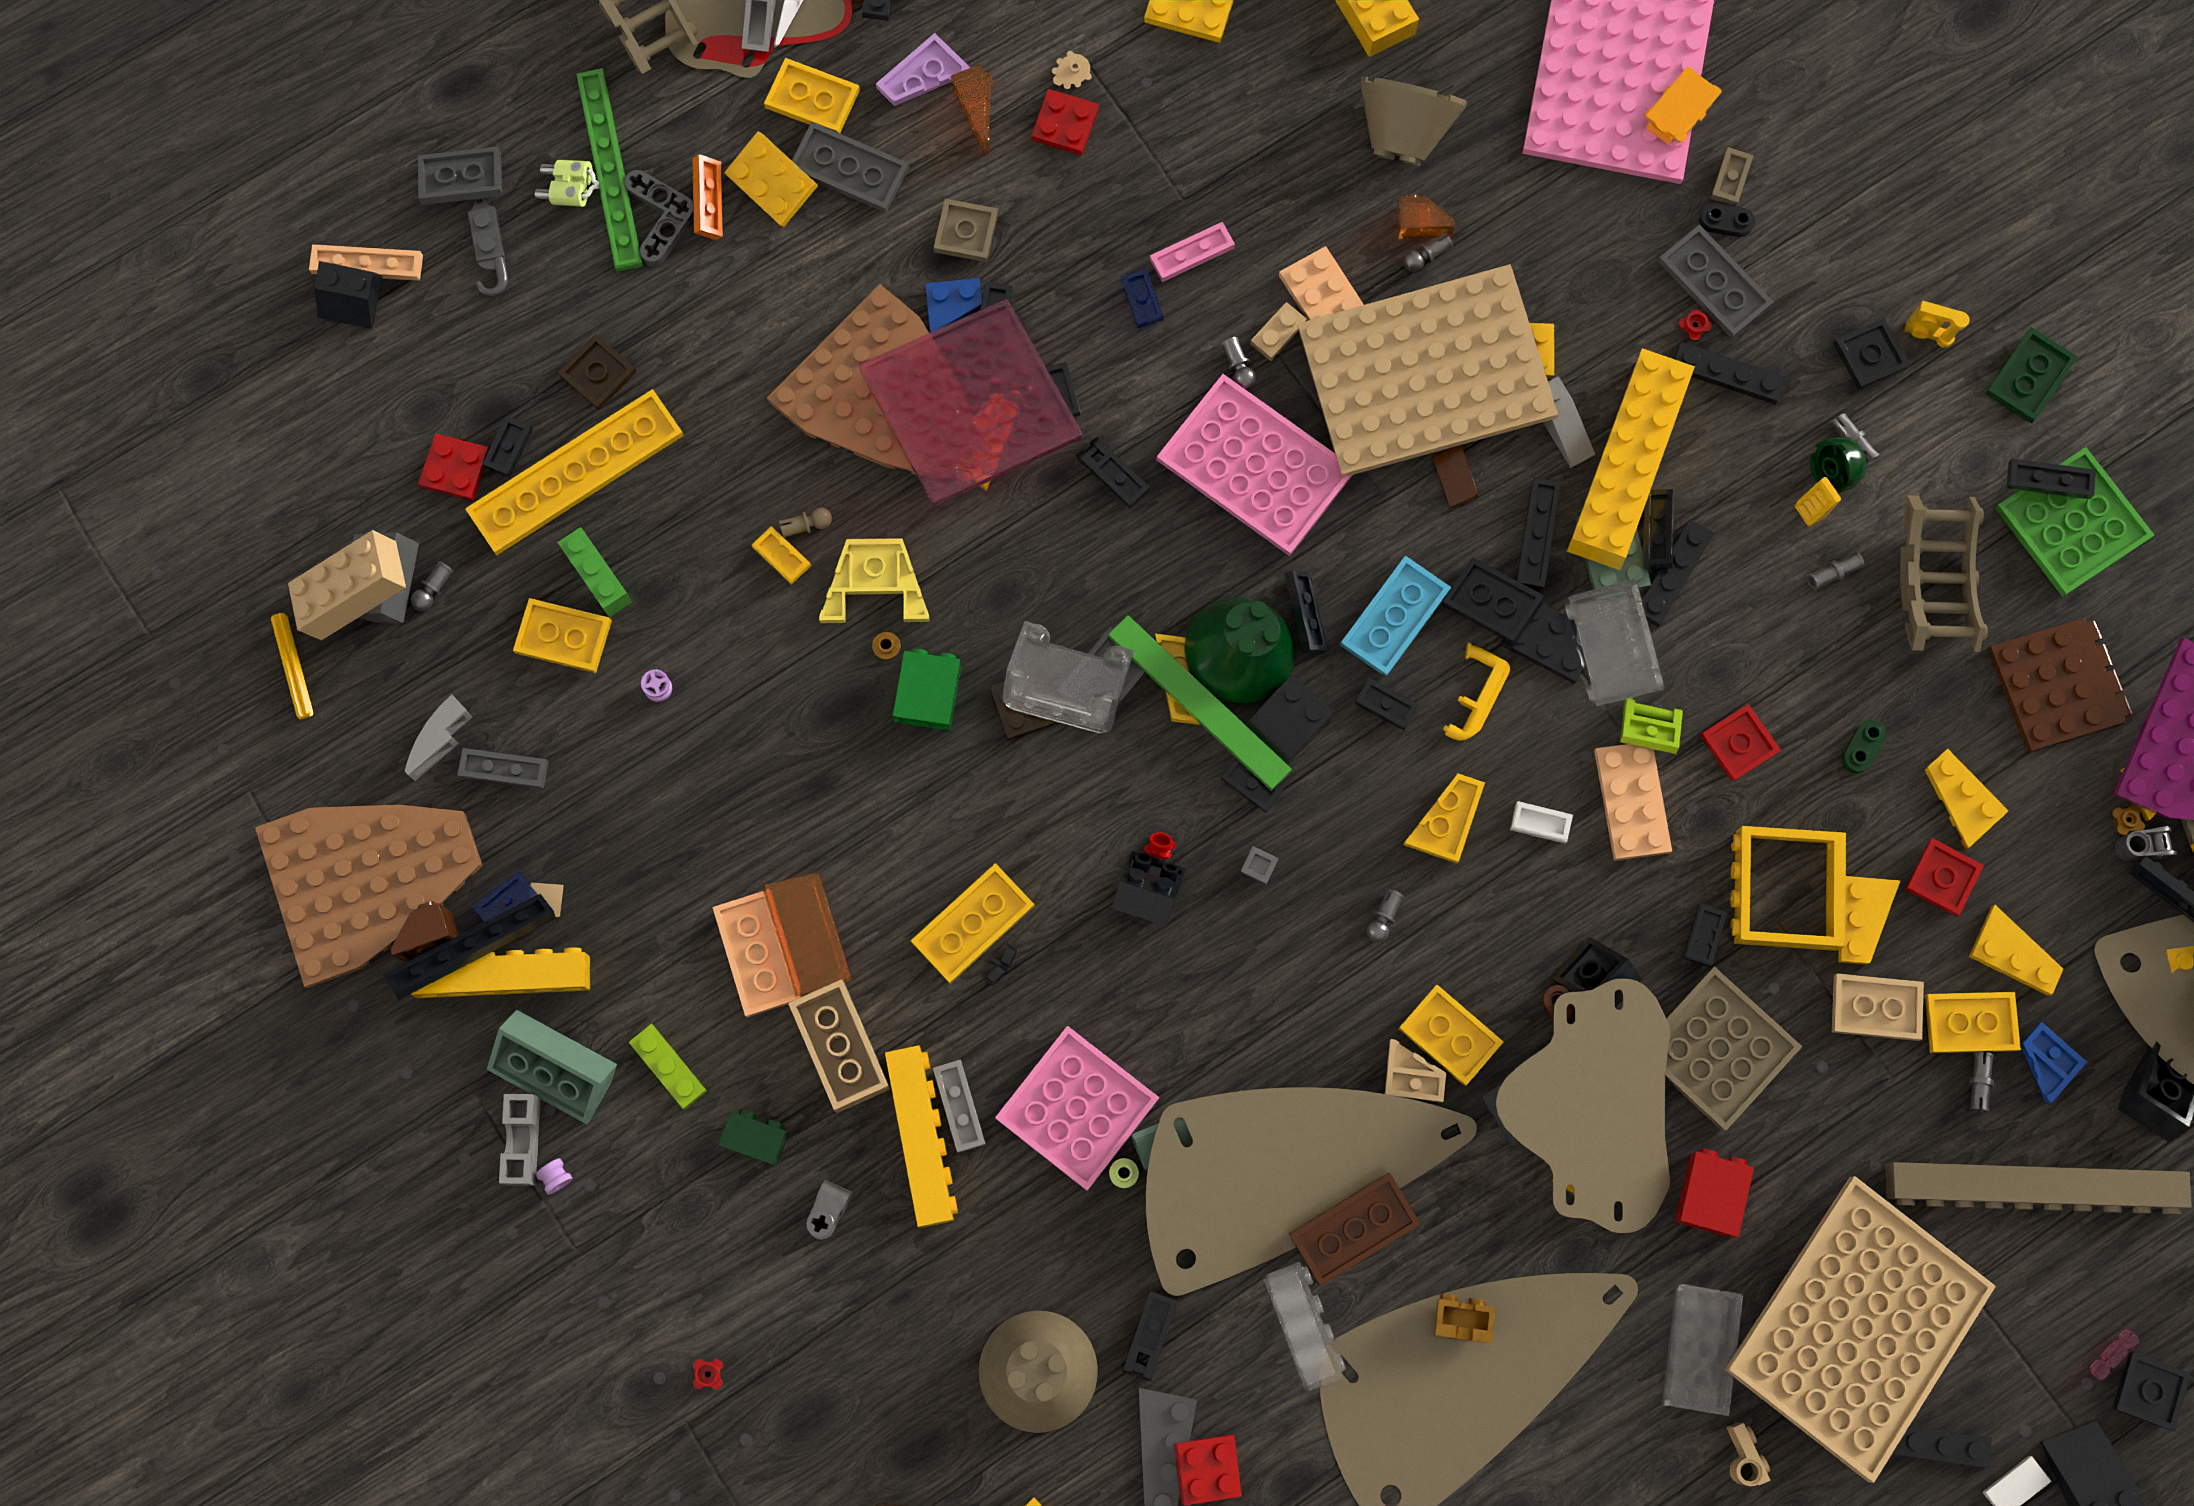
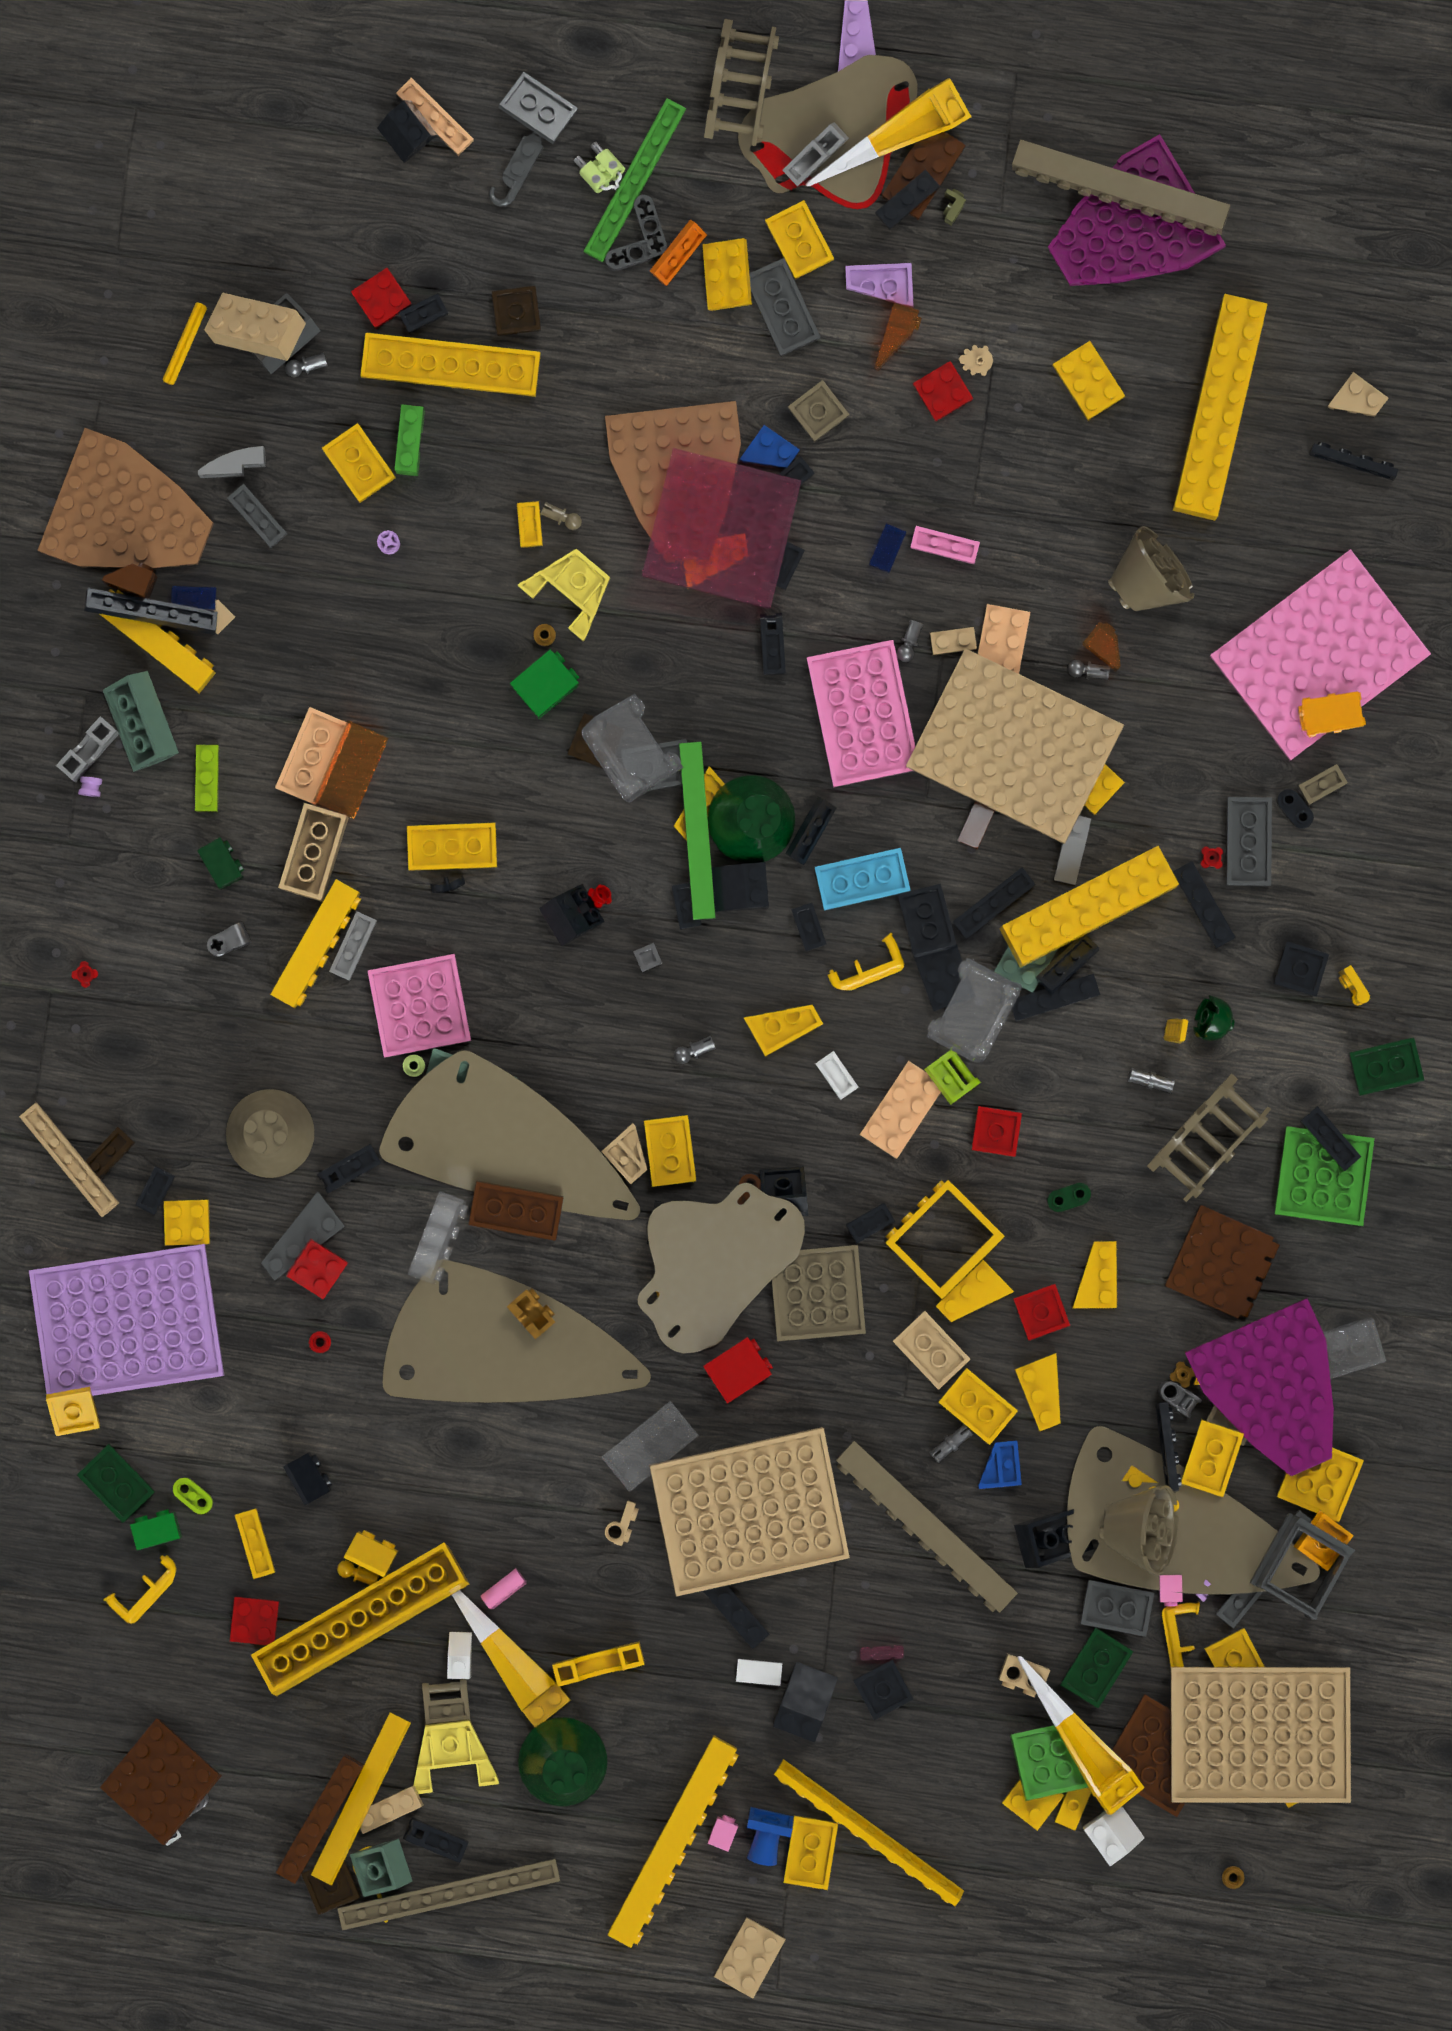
camera: 45 degrees right, 10 degrees up
flat silver pin [1831,413,1880,466] -> none

